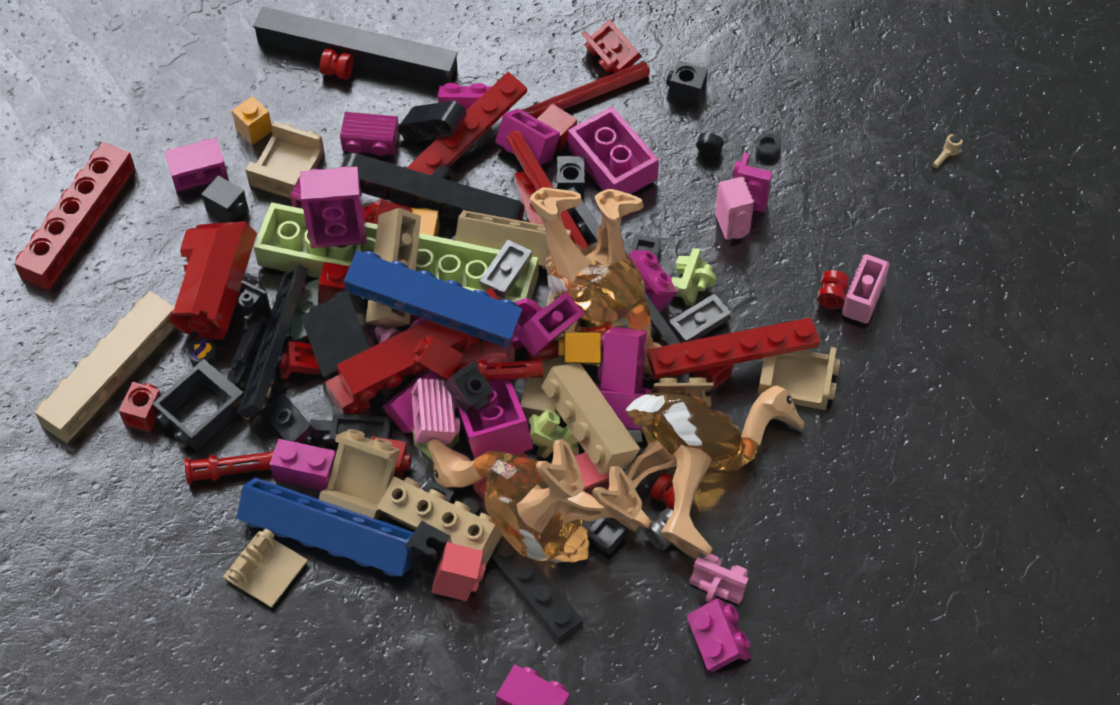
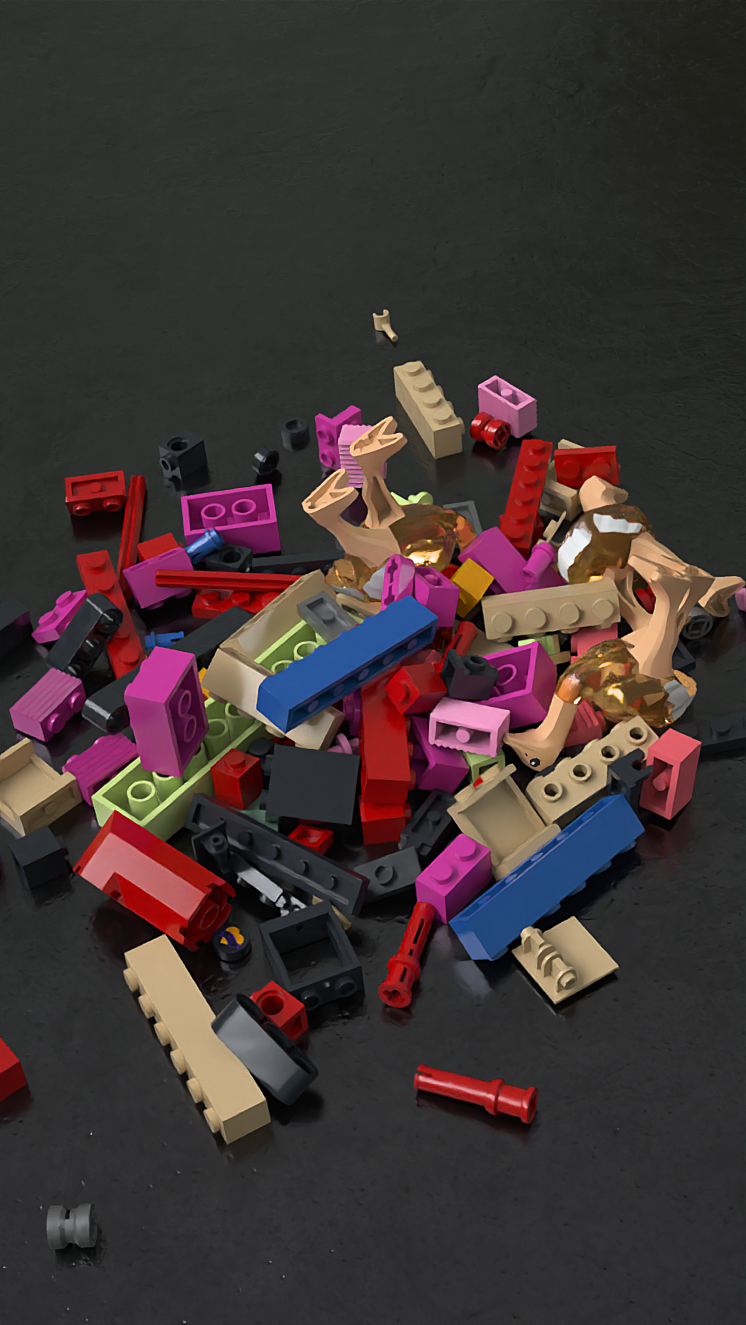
camera: 60 degrees left, 15 degrees down
none -> blue pin [145,631,184,649]
none -> blue pin [184,528,225,565]
none -> black beam [211,993,319,1105]
none -> dark pink beam [381,554,415,611]
none -> tan brick [394,361,465,459]
none -> red pin [414,1064,539,1124]
none -> dark pink pin [520,542,556,584]
none -> red bracket [554,446,621,489]

